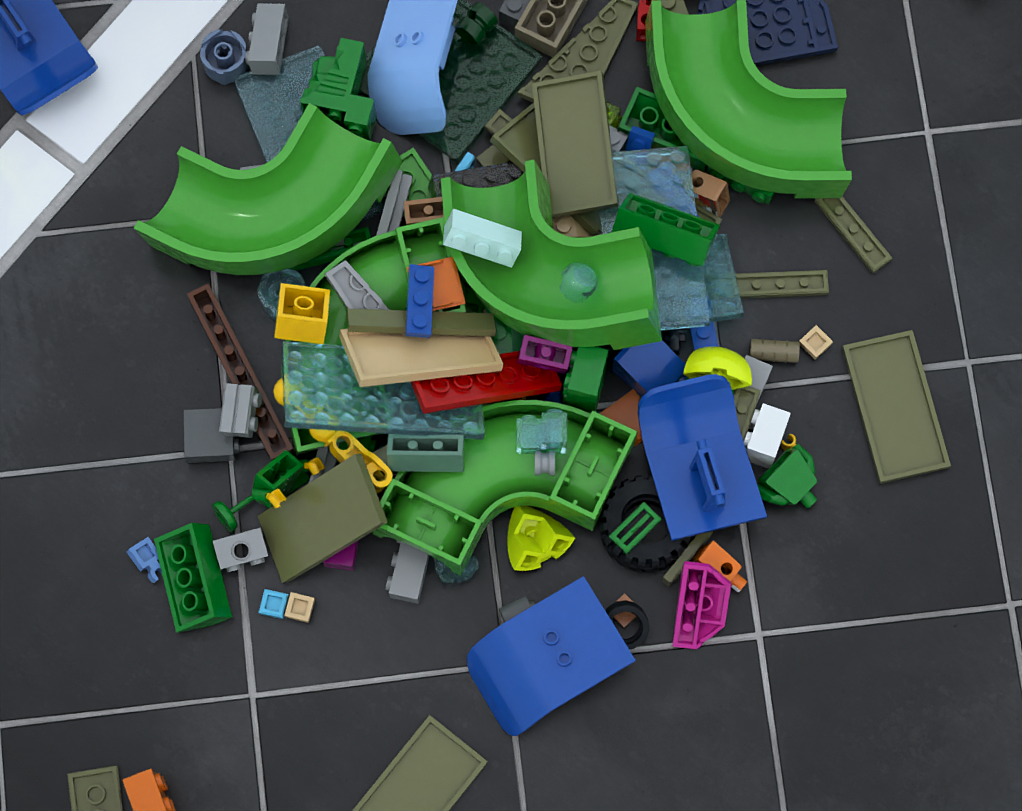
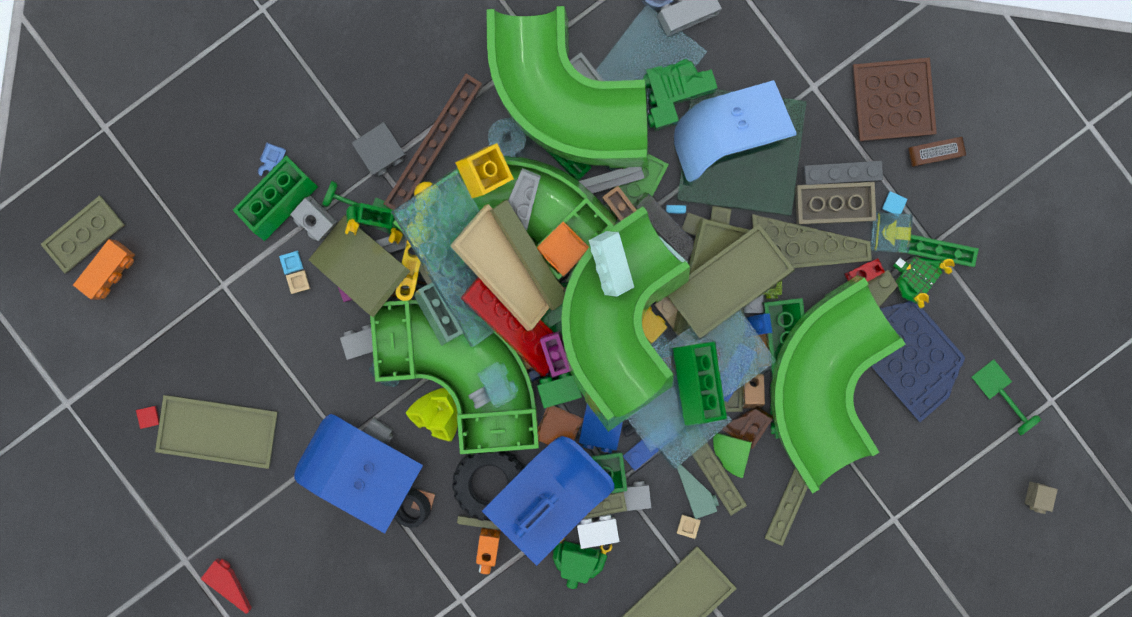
camera: 65 degrees right, 15 degrees up
light grey brick [219,383,261,438] -> none
blue plate [405,264,434,339] -> none
dark green wheel [455,2,498,47] -> none
clear light blue hair [560,262,598,303] -> none
green tile [609,502,661,555] -> none
dark pink wedge [672,561,731,649] -> none
neon yellow brick [683,346,752,390] -> none
dark tan axle [749,338,800,363] -> none
none -> sand green slope [675,462,719,519]
none -> bright green brick [713,432,752,478]
none -> reddish brown wing [722,407,773,449]

